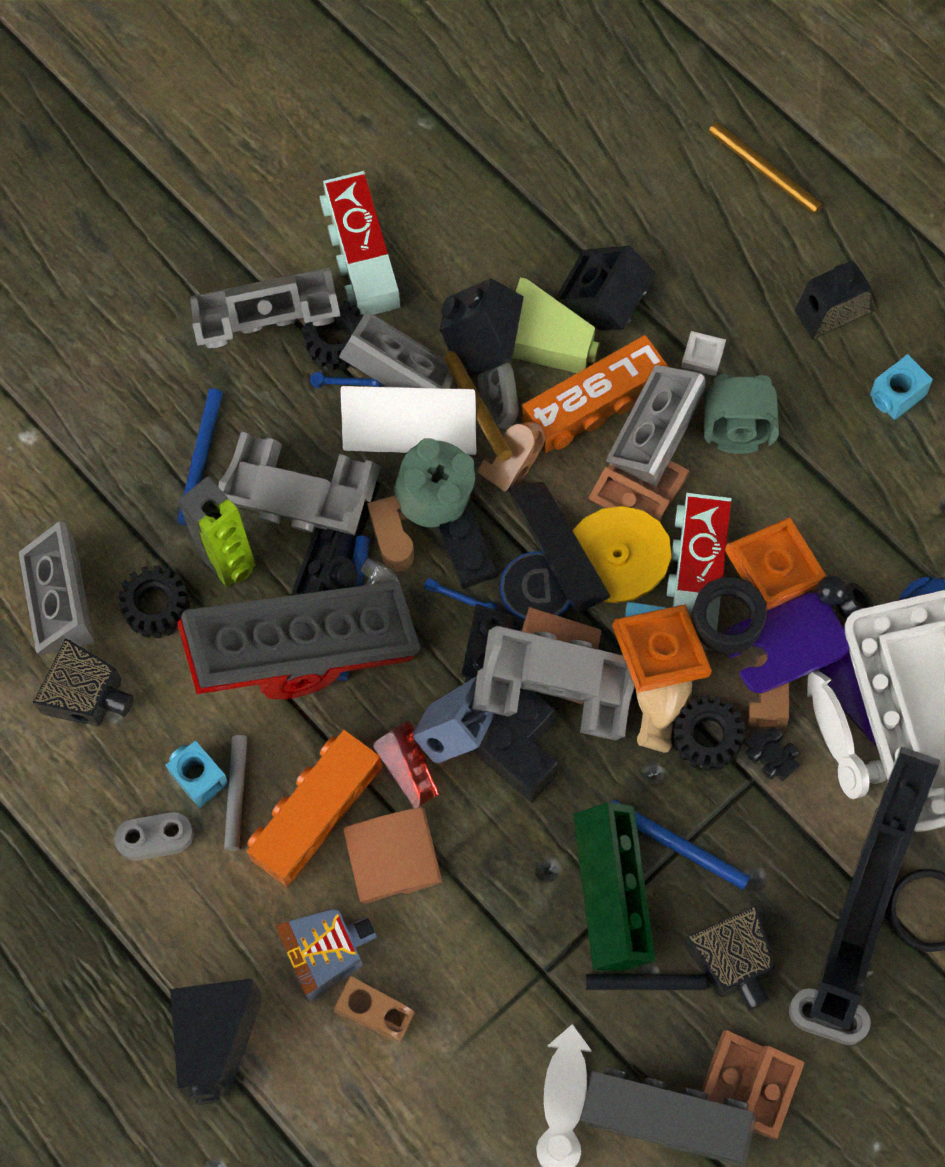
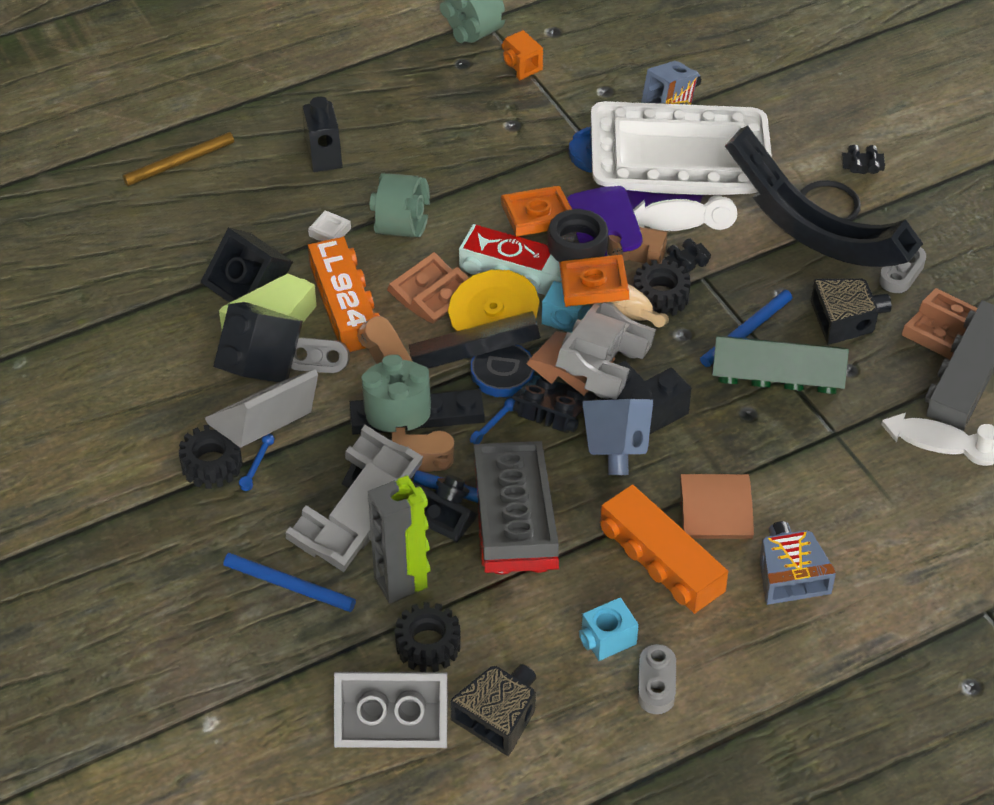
camera: 80 degrees left, 20 degrees down
black slope [170,978,262,1105] -> none
light grey bracket [190,267,340,348] -> none
light grey bar [224,735,247,851] -> none
brick [319,171,401,315] -> none
medium nougat leg [334,976,415,1042] -> none
white sticker [341,386,477,455] -> none
clear tile [360,557,400,586] -> none
clear red slope [373,721,439,809] -> none
pearl gold bar [443,351,512,461] -> none
black bar [586,974,707,990] -> none
light grey slope [606,365,707,487] -> none
black plate [816,575,873,619] -> none
medium azure brick [870,354,933,420] -> none

